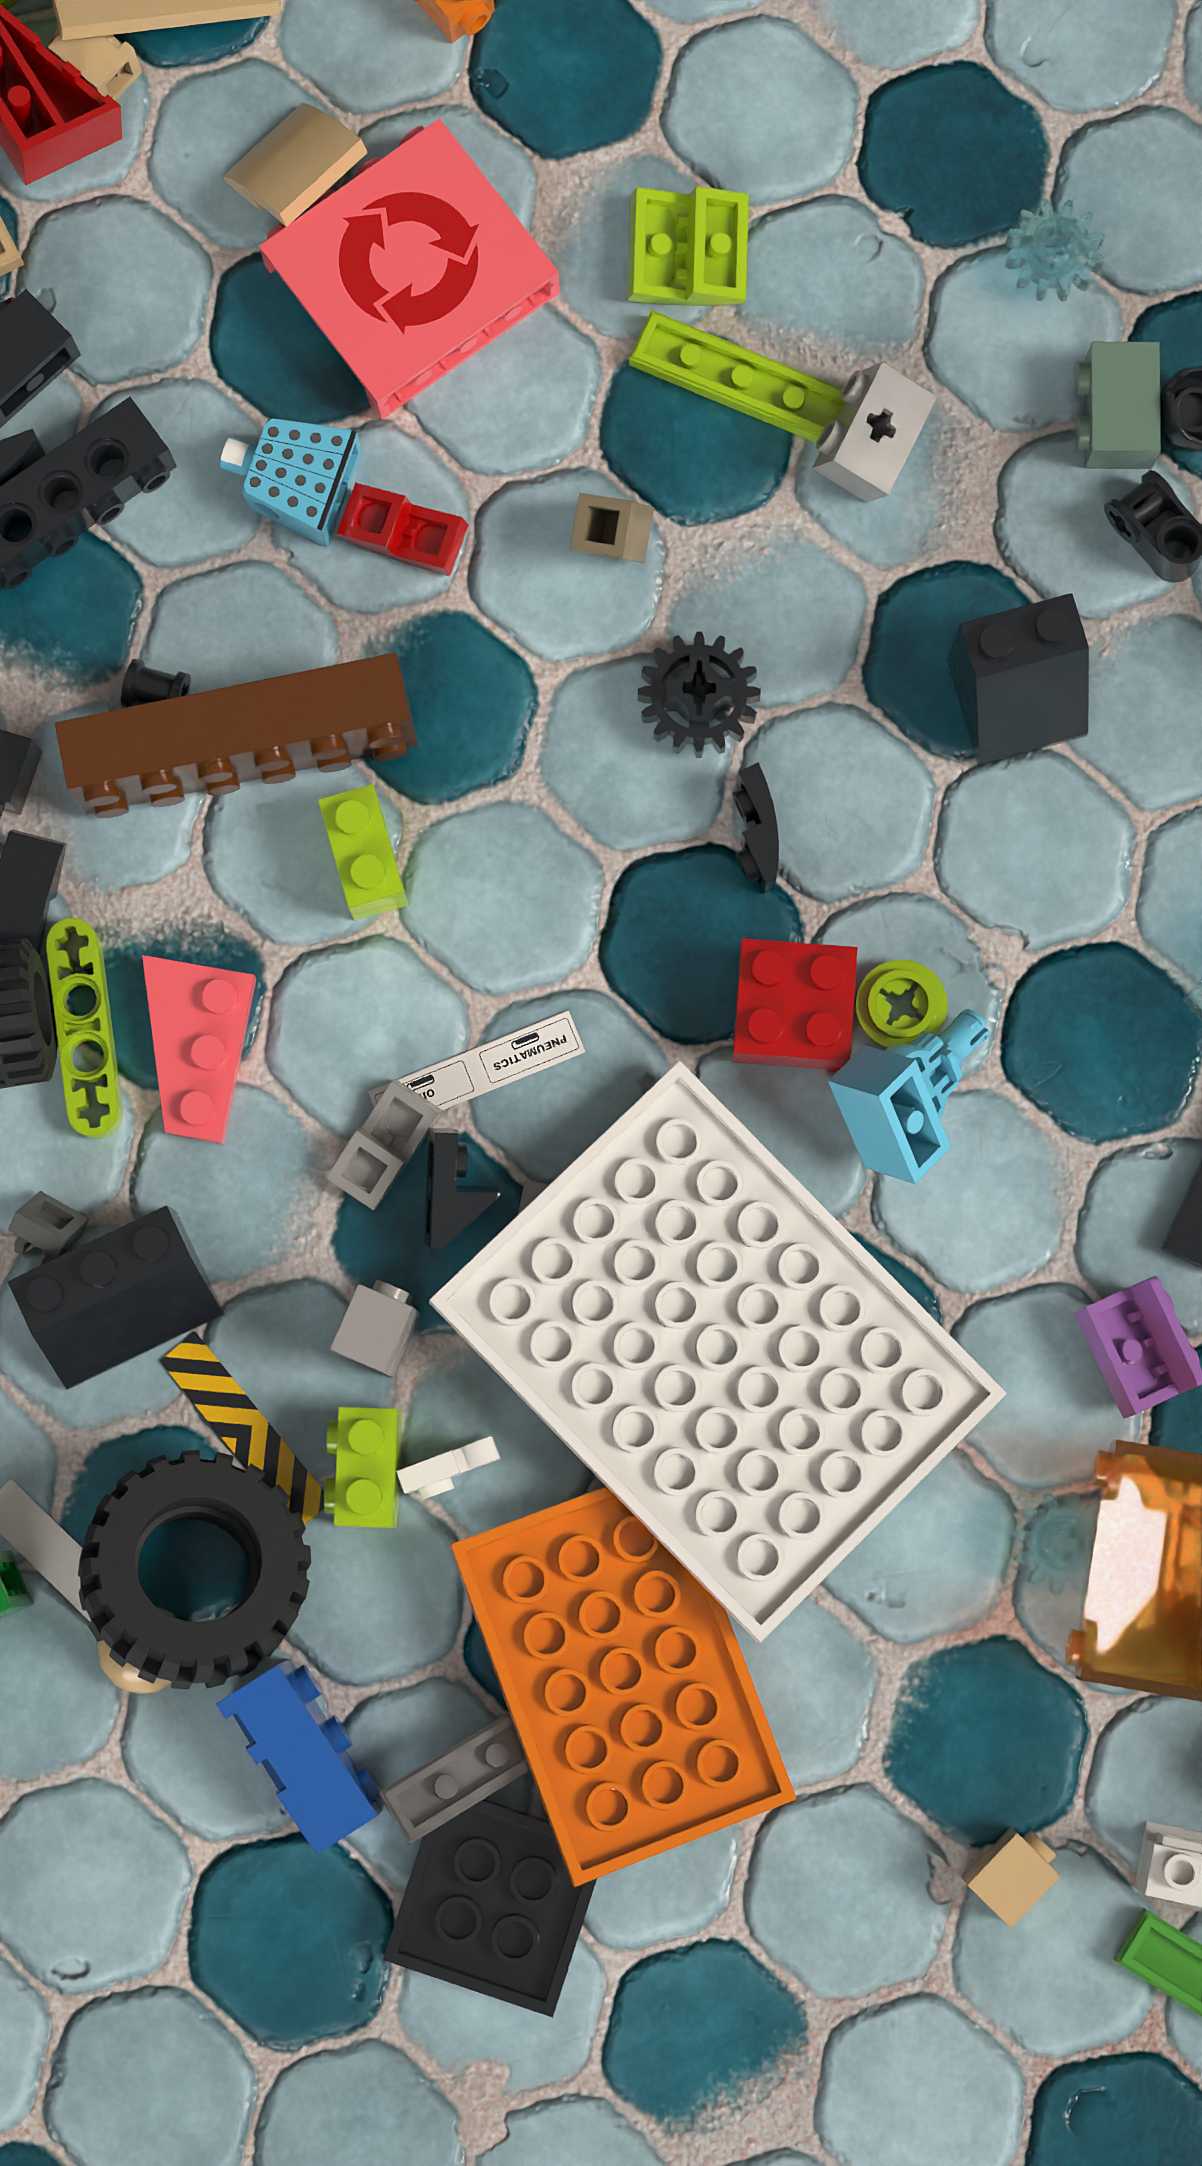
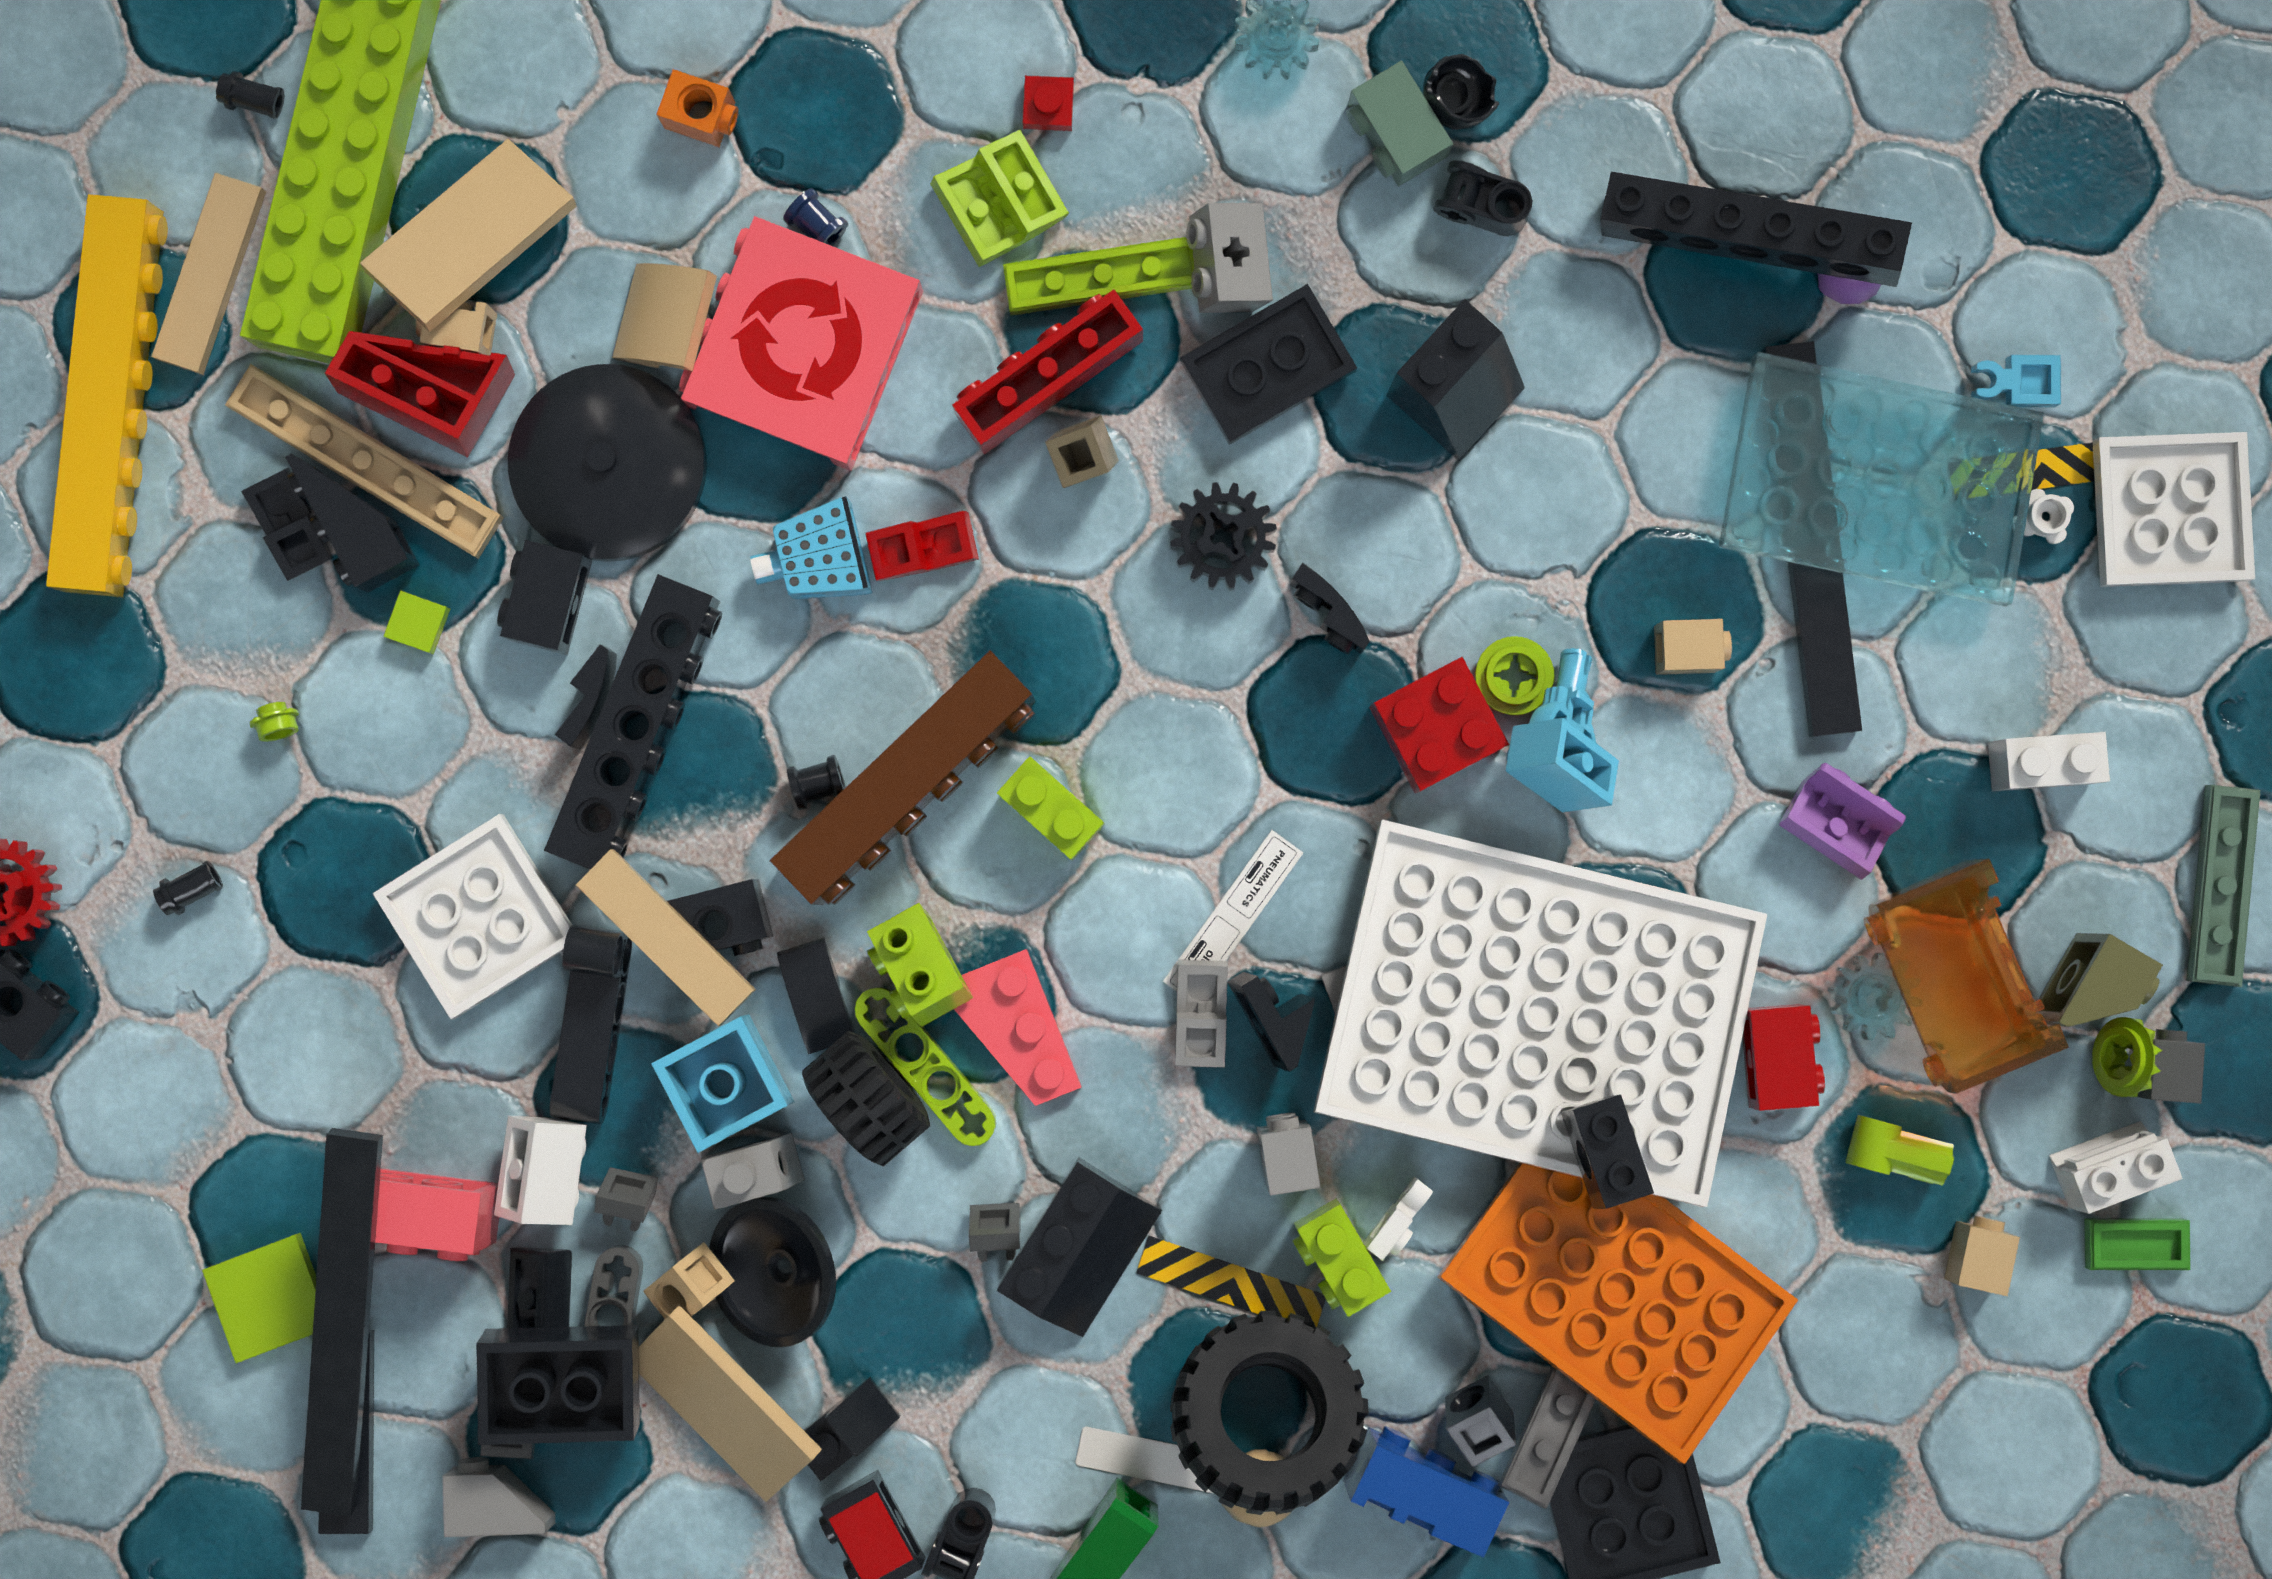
camera: 35 degrees left, 5 degrees up
none -> black dish [508,364,707,562]
none -> dark blue bush [783,188,849,246]
none -> lime brick [867,903,973,1027]
none -> red brick [952,289,1143,455]
none -> red plate [1023,75,1074,131]
none -> black plate [1180,284,1357,445]
none -> black brick [1445,1375,1516,1467]
none -> black brick [1561,1094,1654,1209]
none -> tan brick [1654,619,1732,675]
none -> red brick [1742,1004,1825,1111]
none -> lime piece [1845,1115,1954,1186]

